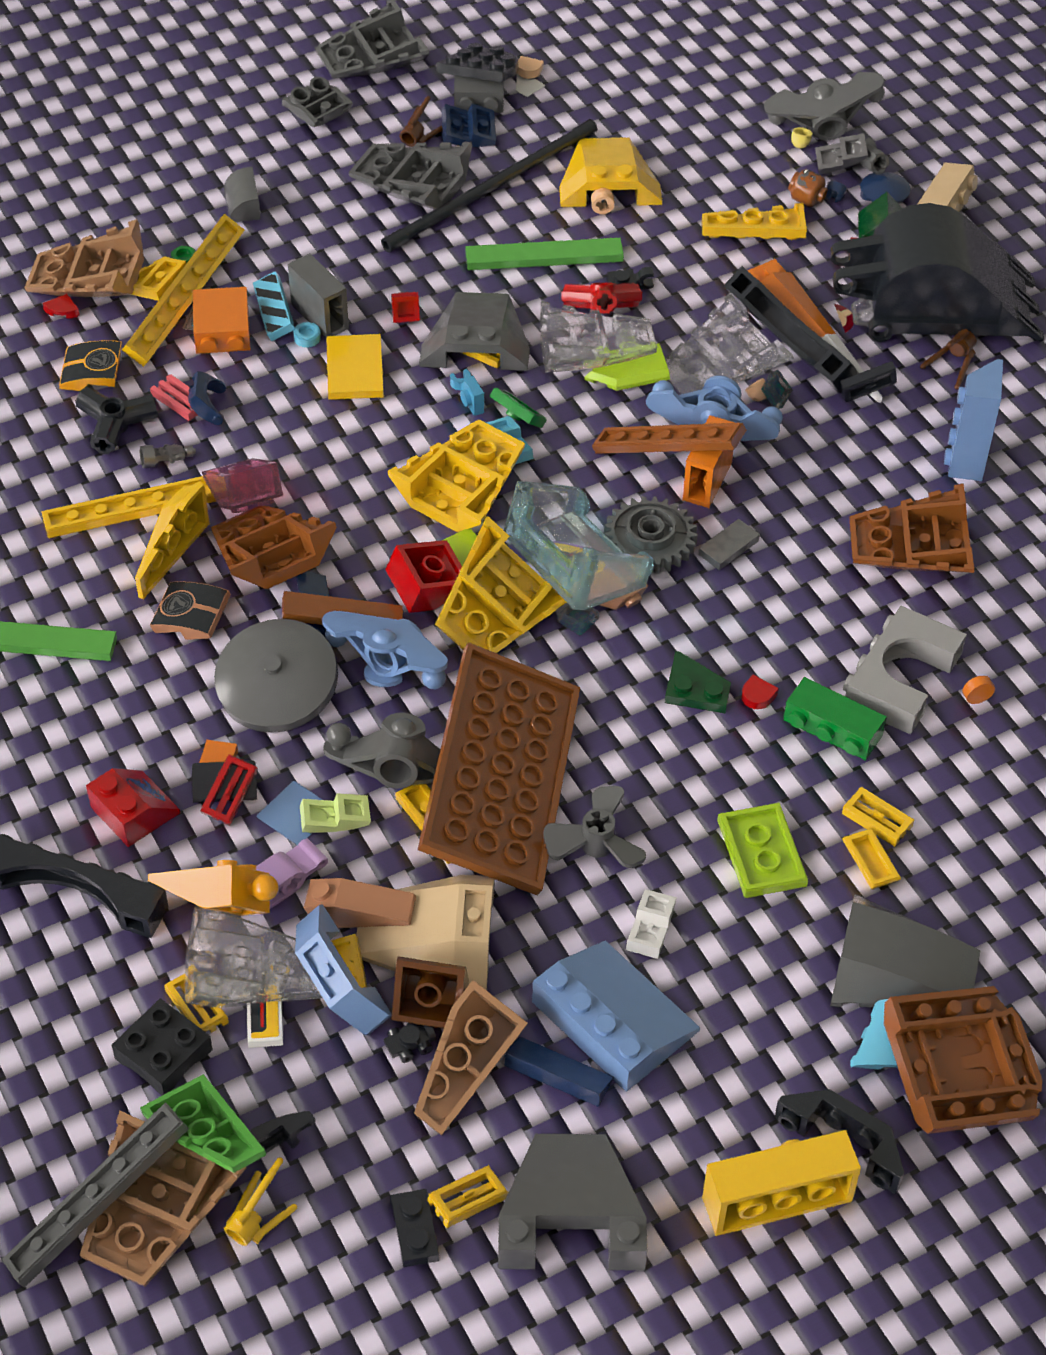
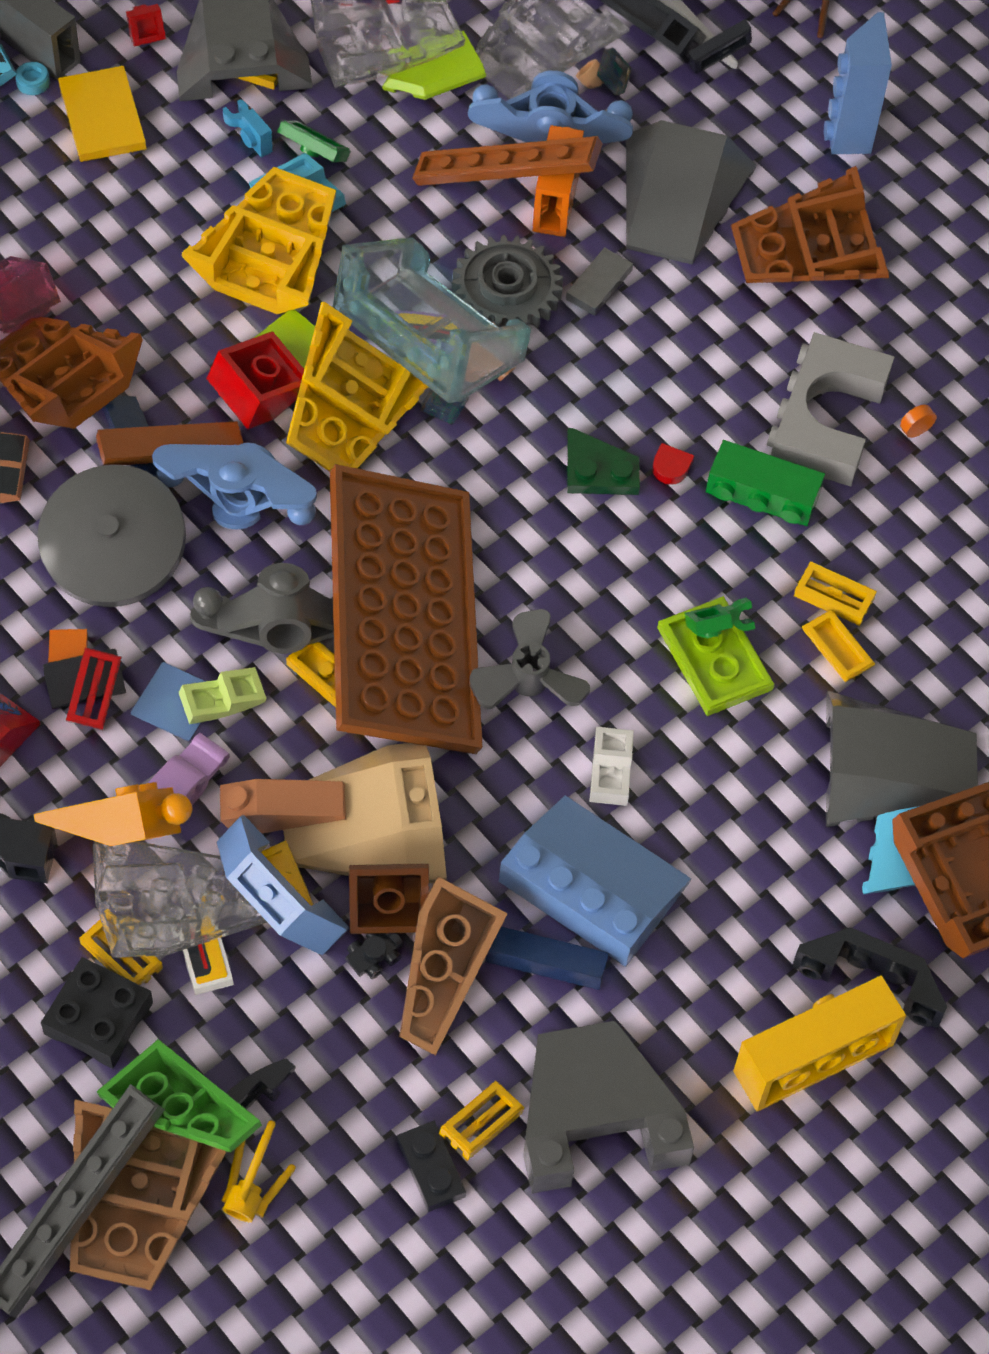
camera: 15 degrees left, 10 degrees up
none -> dark grey wedge [626,120,756,265]
none -> green plate [684,598,756,638]

